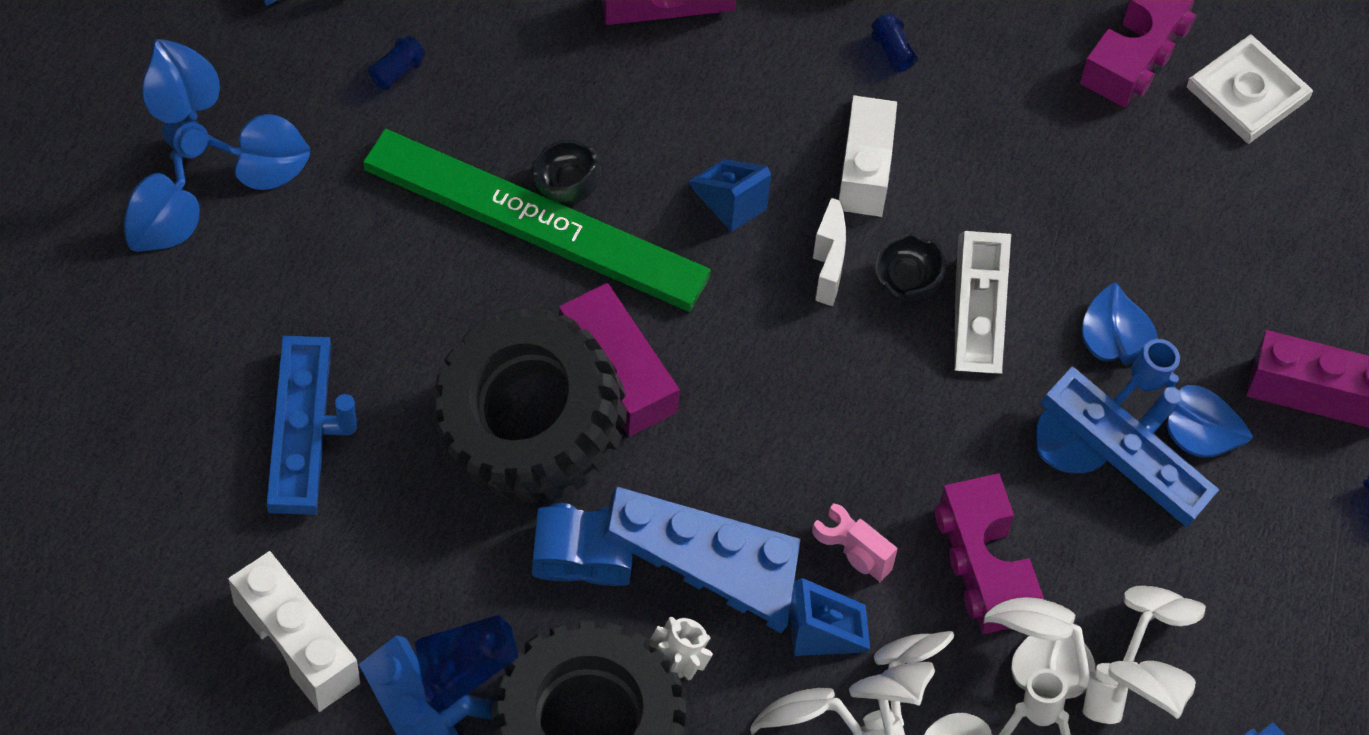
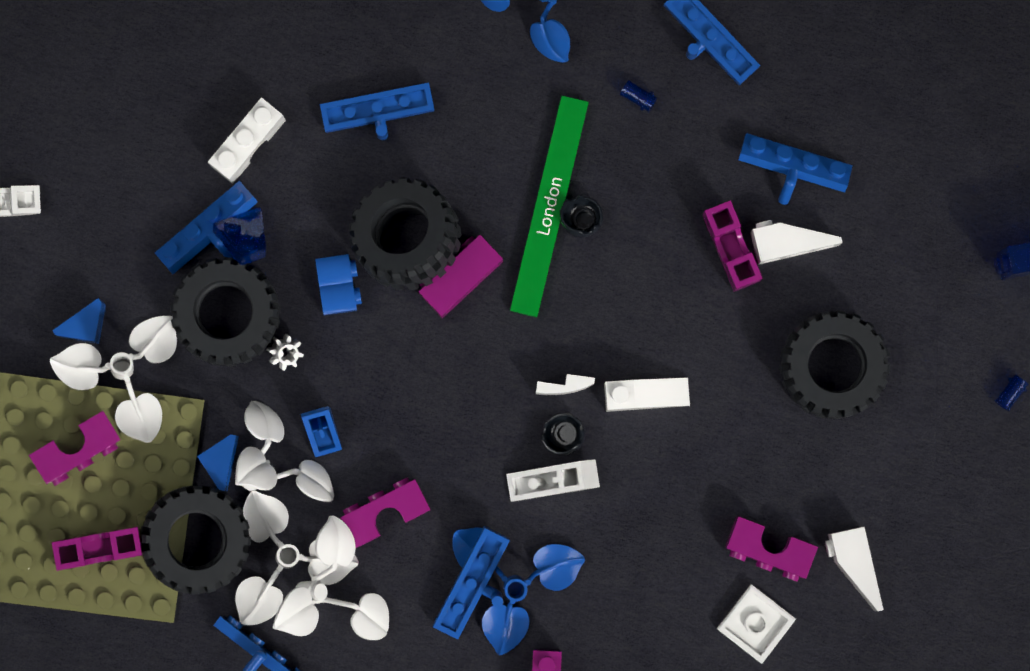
camera: 80 degrees right, 25 degrees up
wing [603,487,800,633] -> none
blue slope [689,159,771,232] -> none
bright pink plate [812,503,898,582] -> none
clear blue pin [871,14,918,72] -> none

